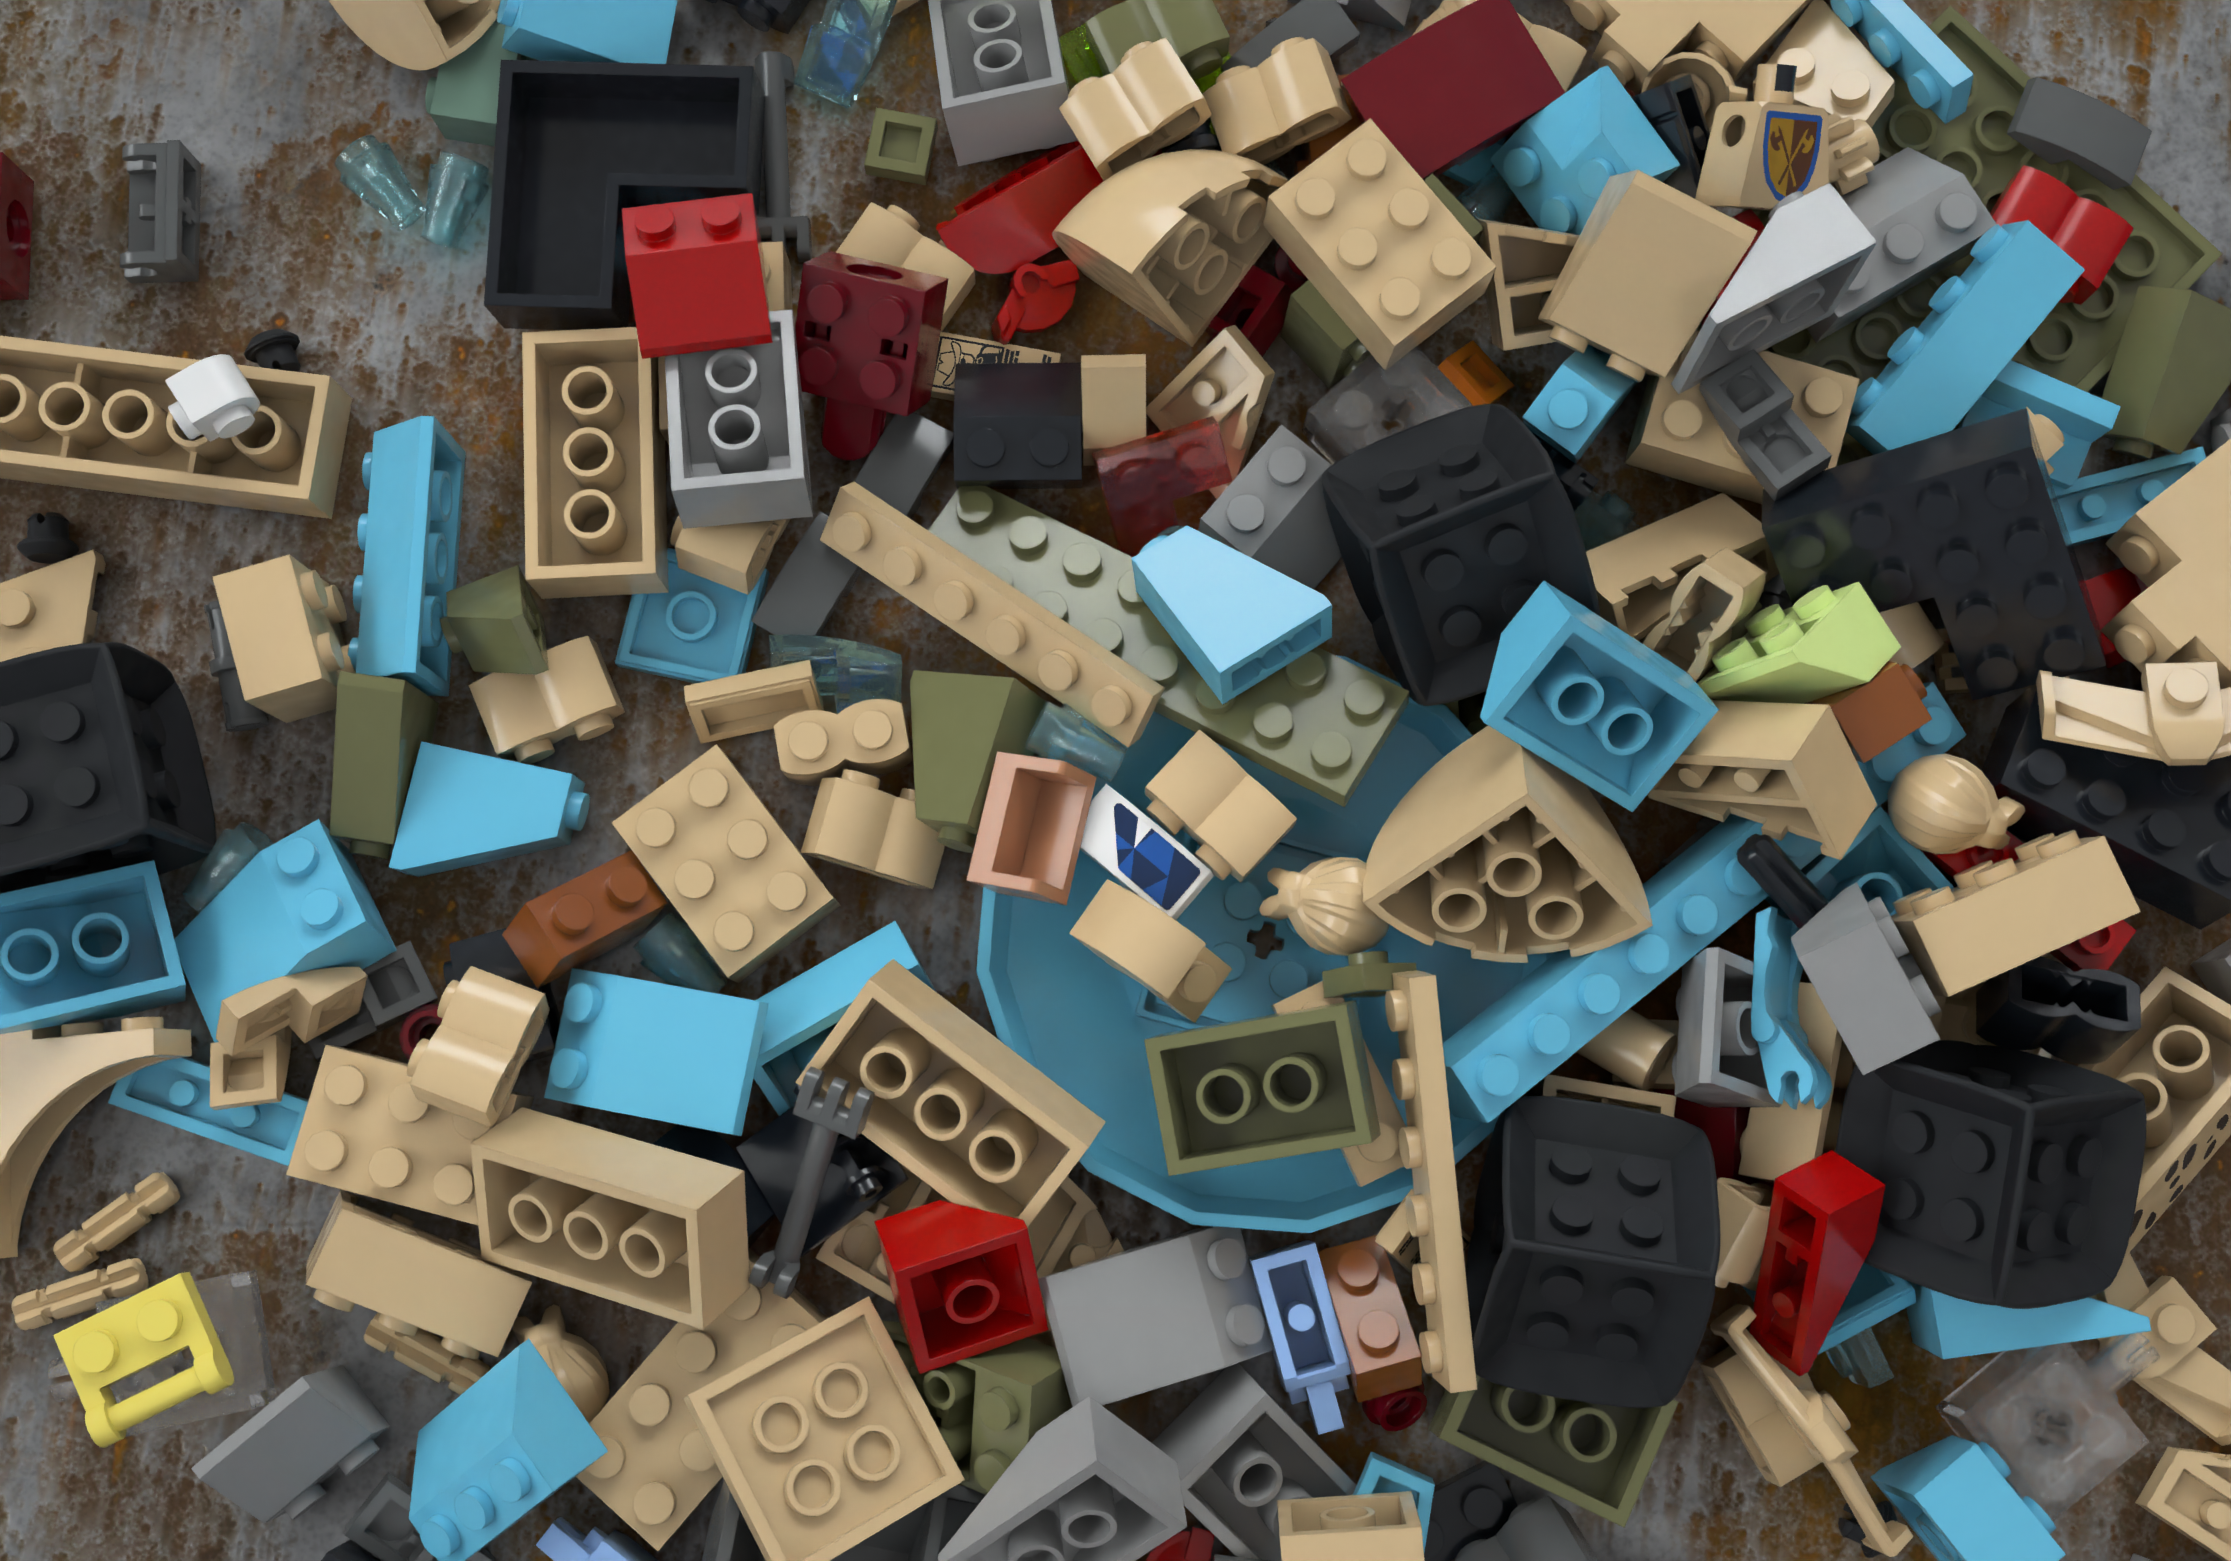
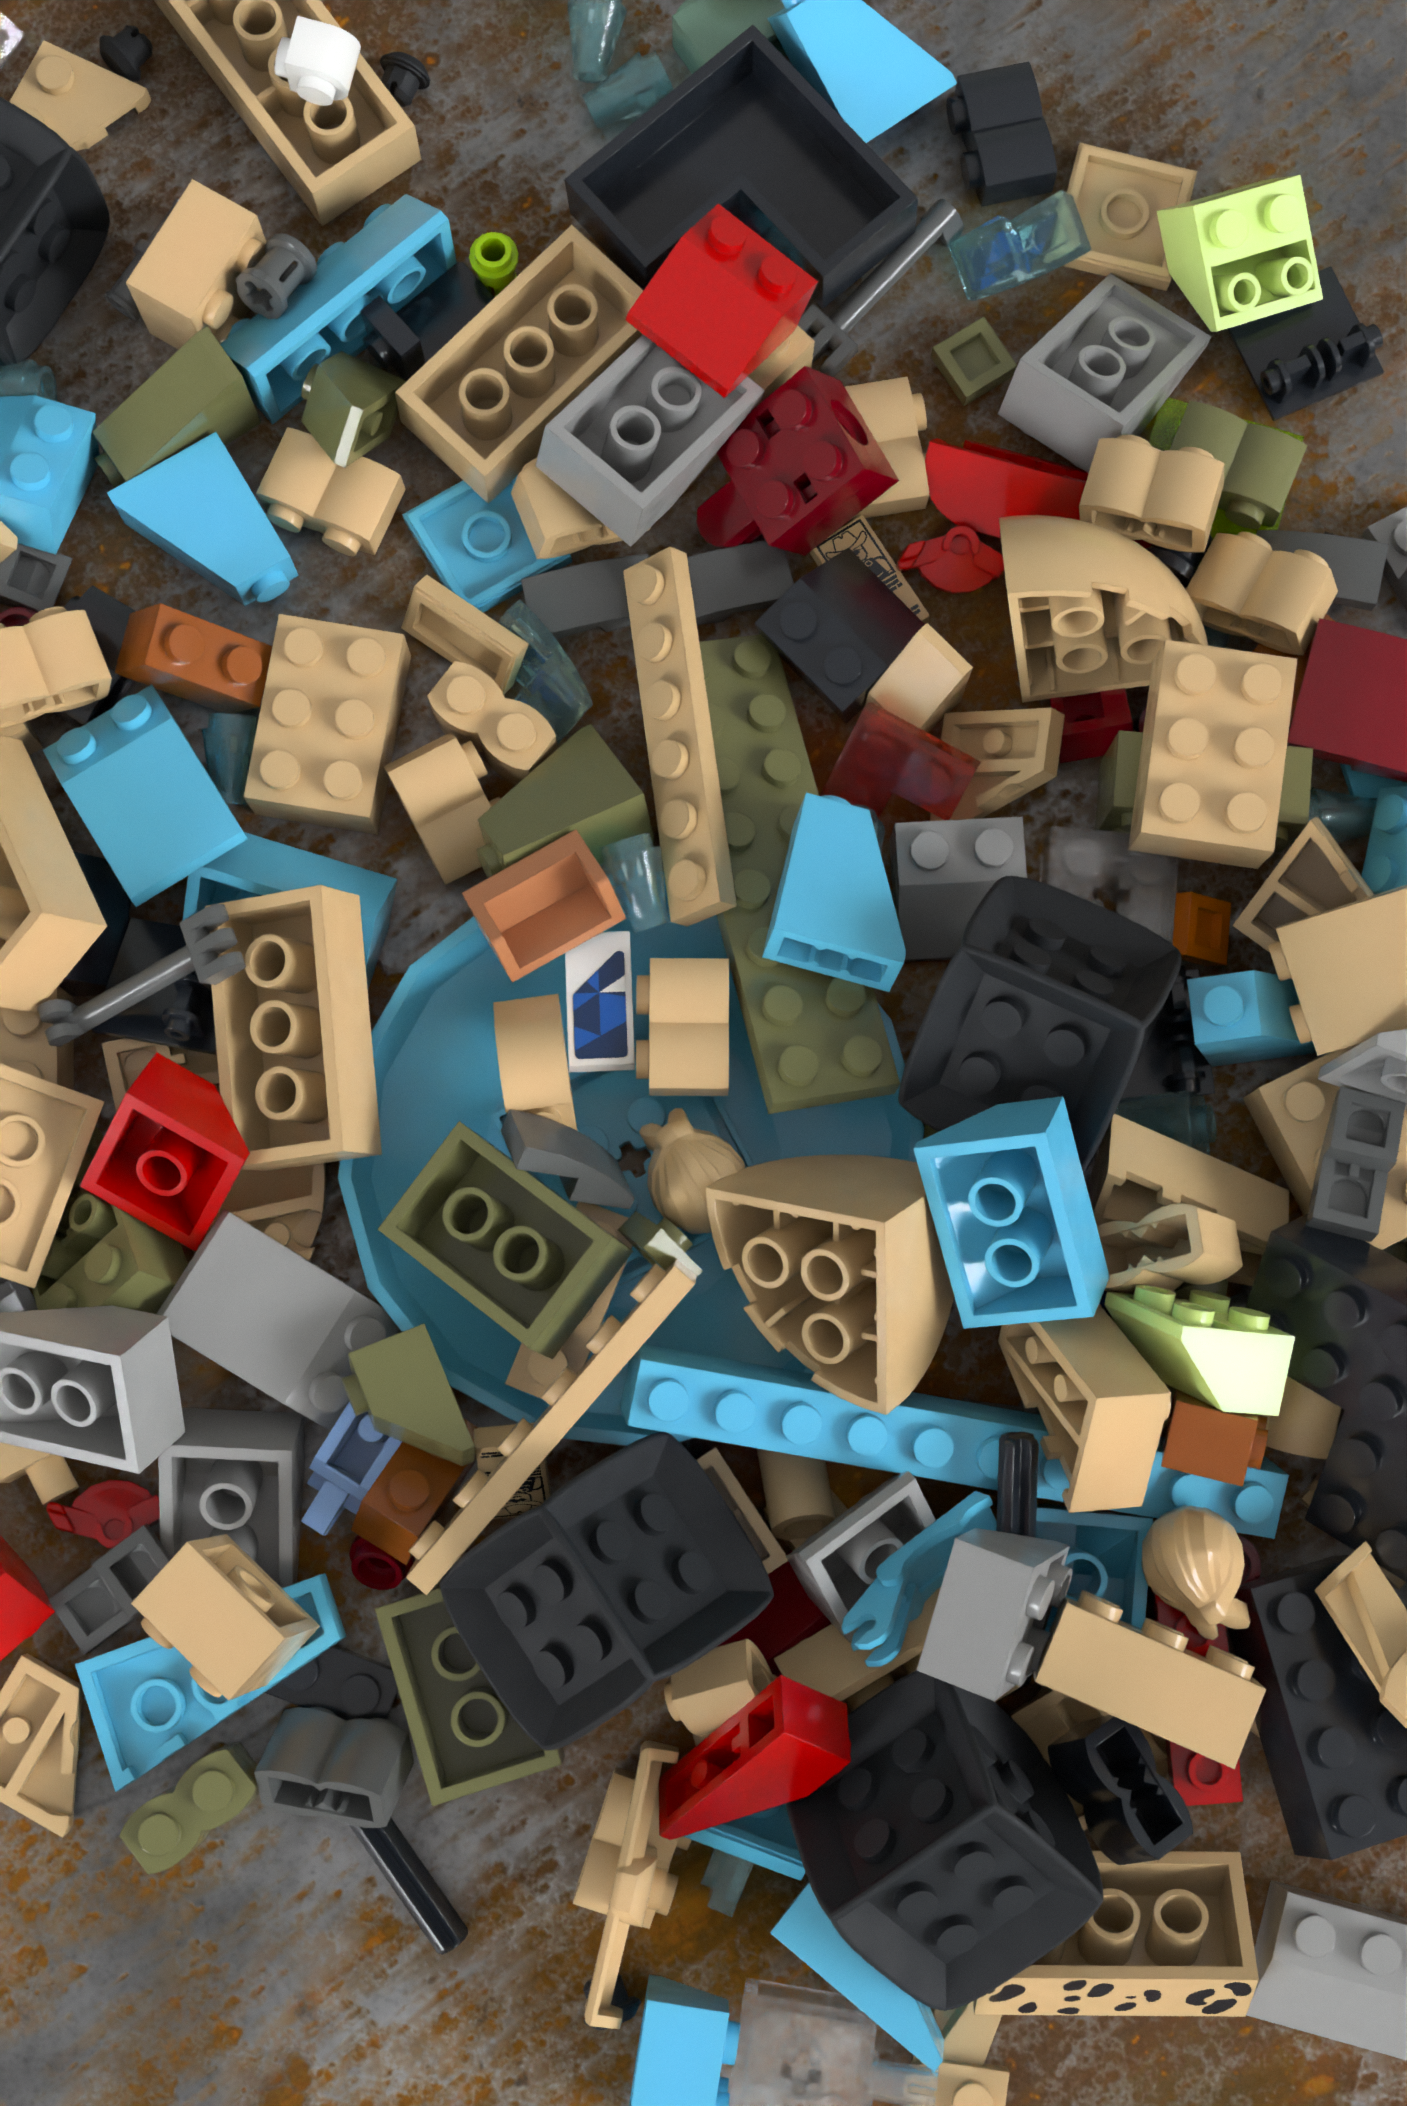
camera: 50 degrees right, 0 degrees up
none -> dark grey bush [236,233,317,319]
none -> olive slope [342,1324,475,1466]
none -> black bracket [361,262,495,381]
none -> lime pin [469,232,519,297]
none -> dark grey slope [501,1109,635,1209]

